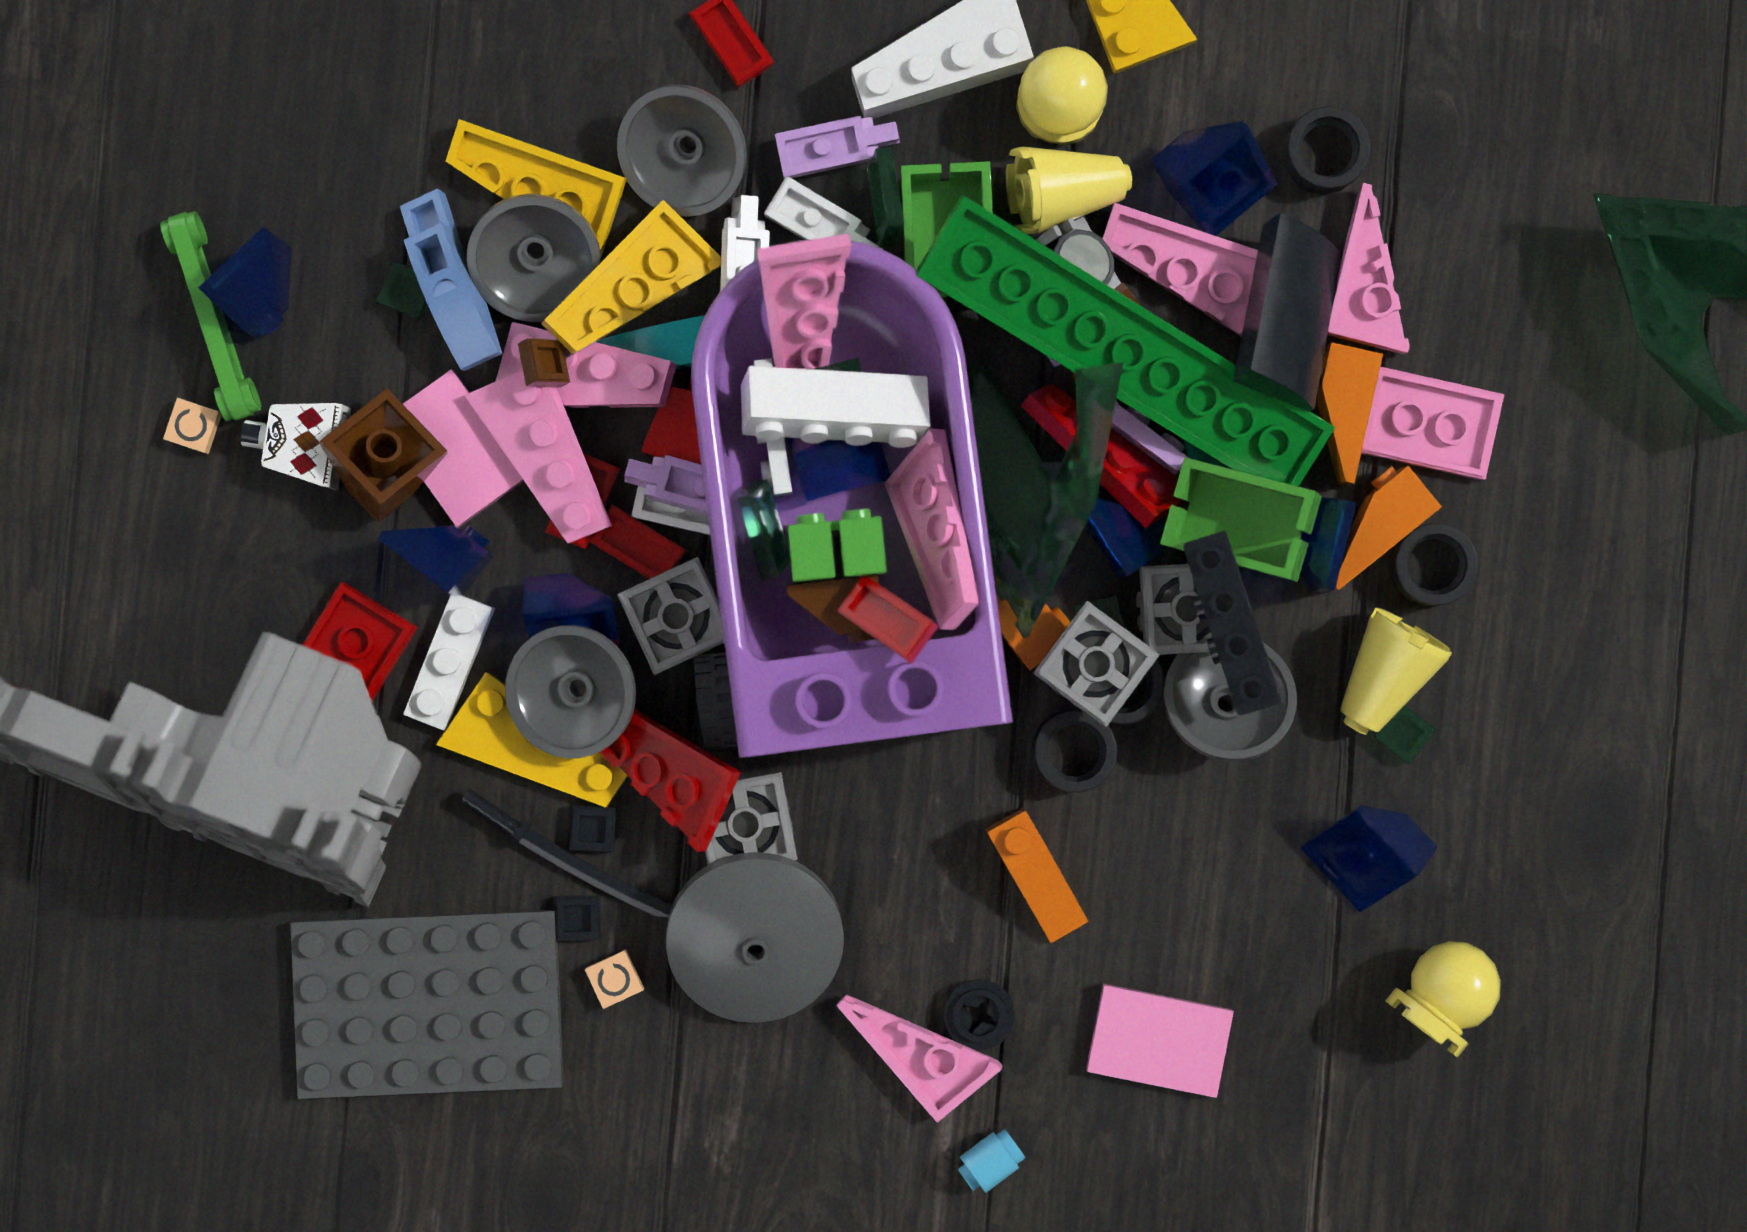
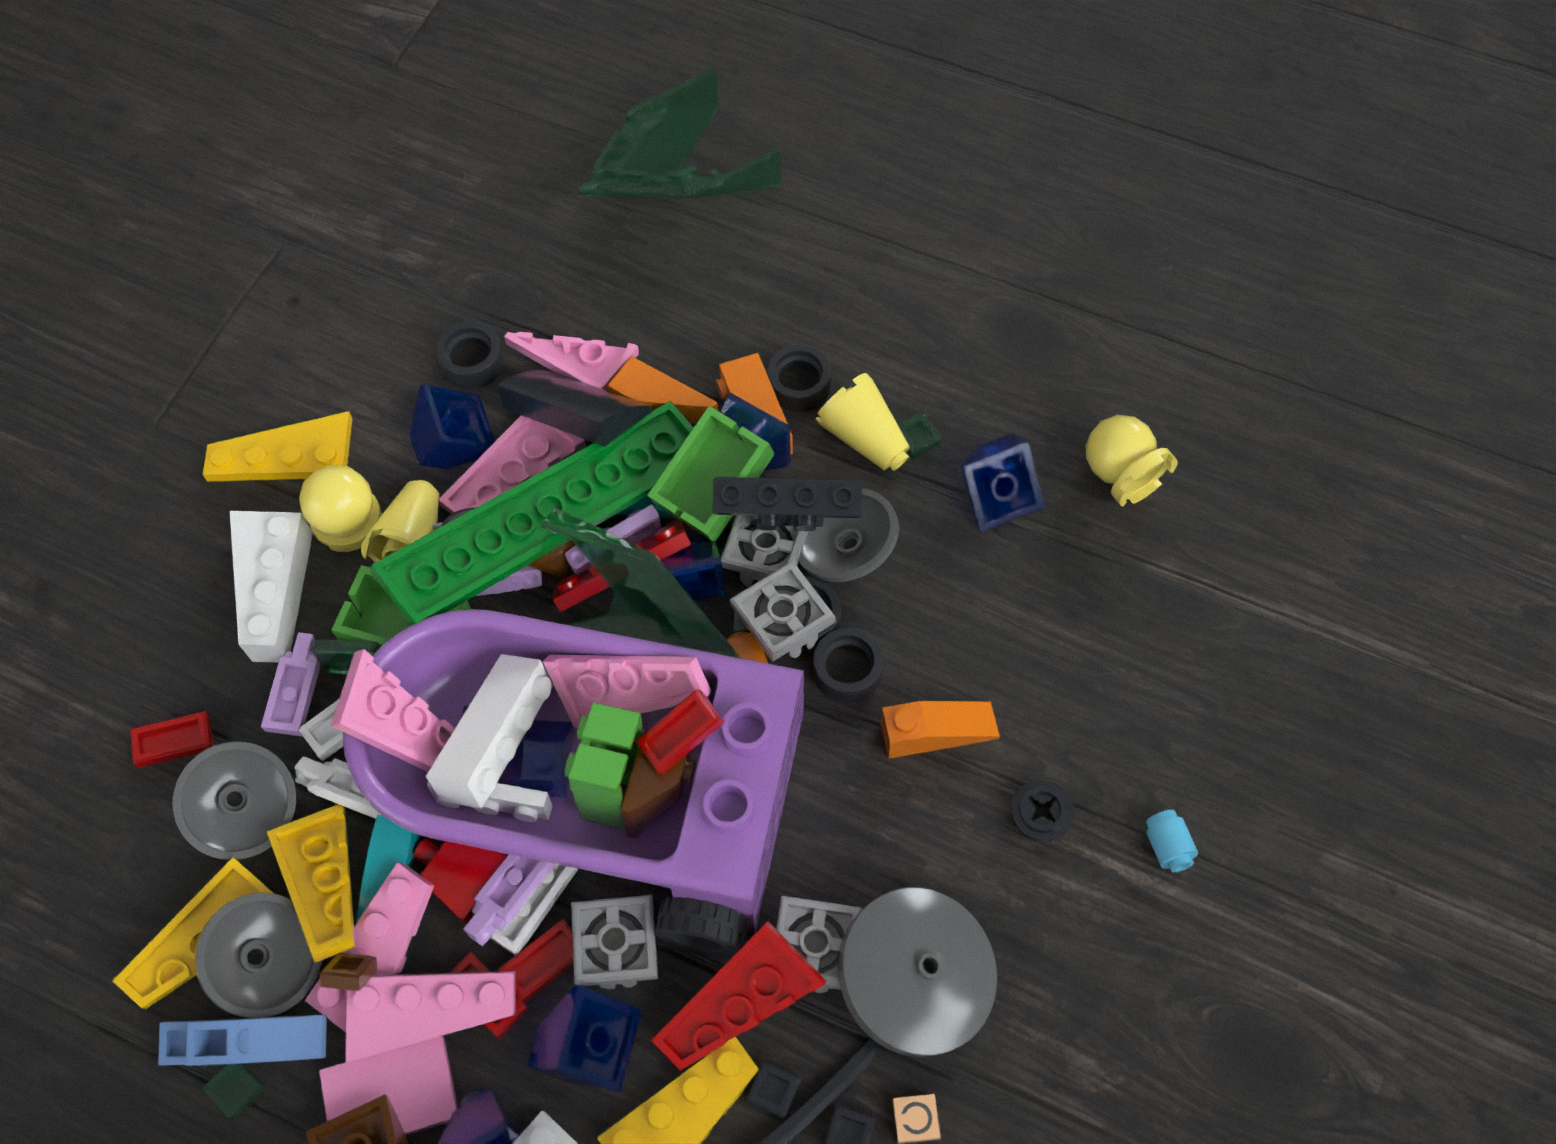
camera: 70 degrees left, 25 degrees down
dark grey dish [505,625,636,758] -> none
tile [737,479,791,581] -> none
bright pink wing [836,995,1002,1122] -> none
bright pink tile [1086,983,1234,1098] -> none
bright pink tile [1361,367,1504,481] -> none

